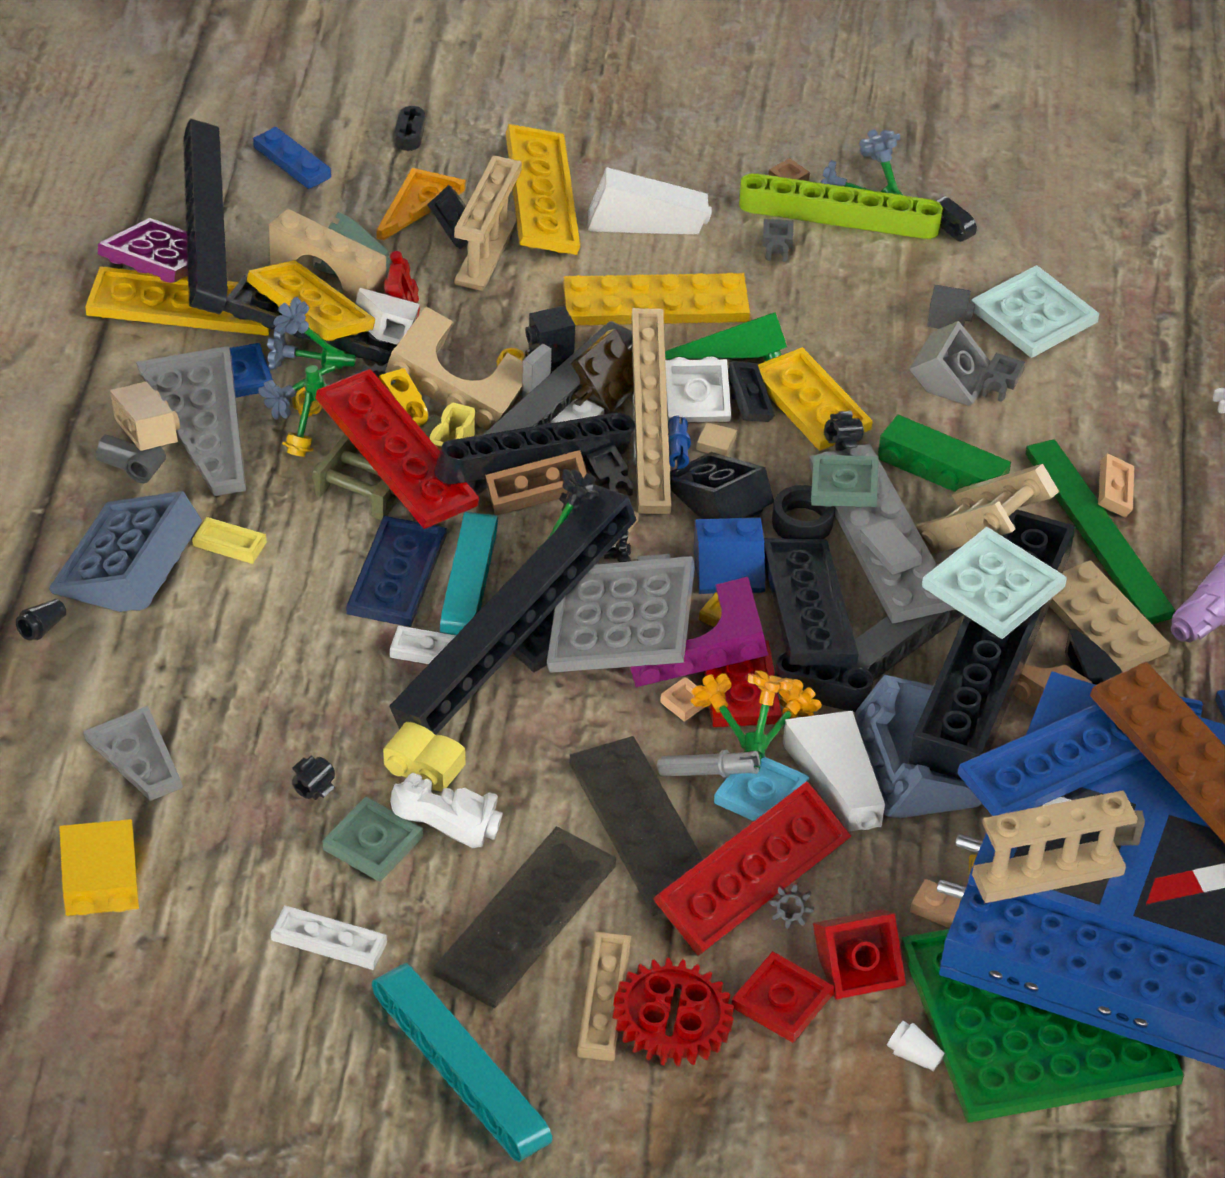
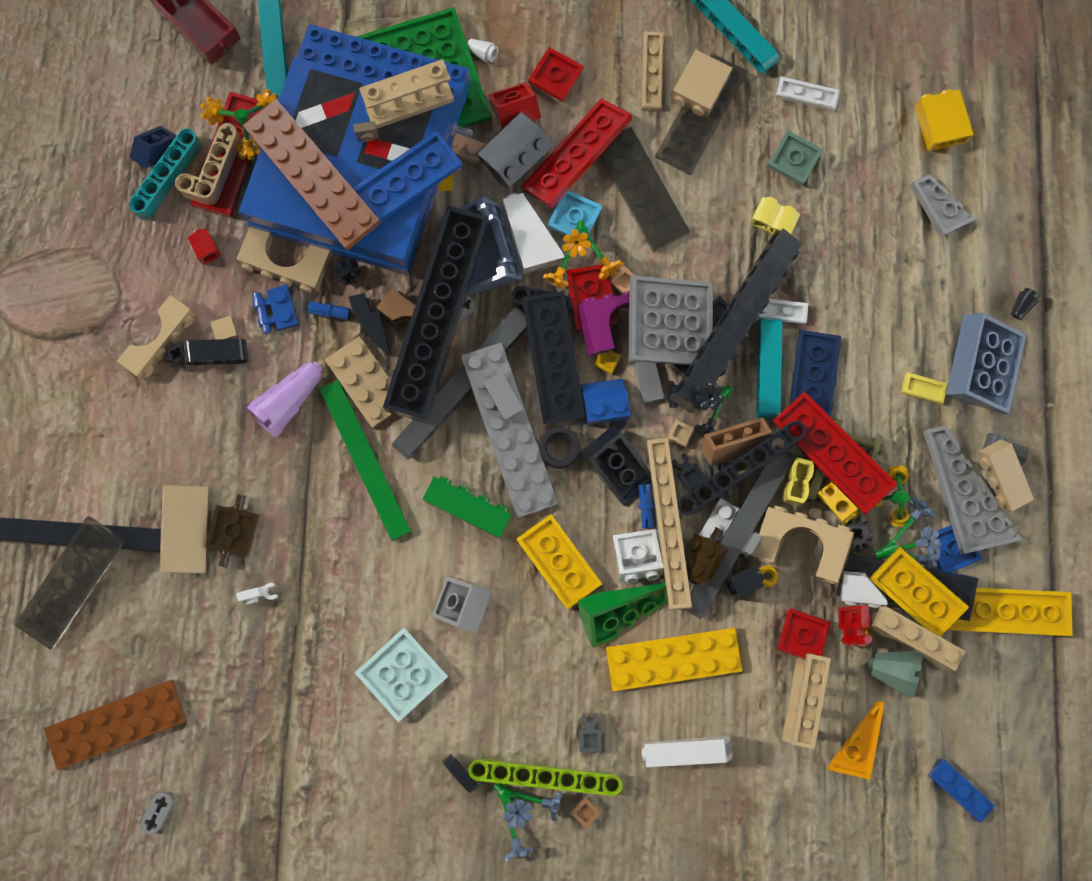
camera: 175 degrees right, 35 degrees up
magenta plate [97,218,188,283] -> none
black beam [183,118,228,315] -> none
black gear [292,755,335,800] -> none
white animal [390,773,503,848] -> none
black beam [395,106,425,151] -> none
black plate [427,185,468,249] -> none
yellow plate [505,124,580,255] -> none
red gear [612,958,734,1067] -> none
light grey axle [657,750,760,778] -> none
tan tile [696,422,737,456] -> none
black plate [728,361,775,422] -> none
black gear [769,882,815,929] -> none
sand green plate [811,455,879,508] -> none
black gear [824,411,864,451] -> none
tan fence [915,464,1059,555] -> none
light aqua plate [922,527,1067,639] -> none
dark grey brick [927,285,975,329] -> none
dark grey plate [982,353,1025,402] -> none
light nougat plate [1098,453,1134,518] -> none
none -> slope [476,112,554,188]
none -> tan brick [671,50,732,117]
none -> red plate [776,608,831,660]

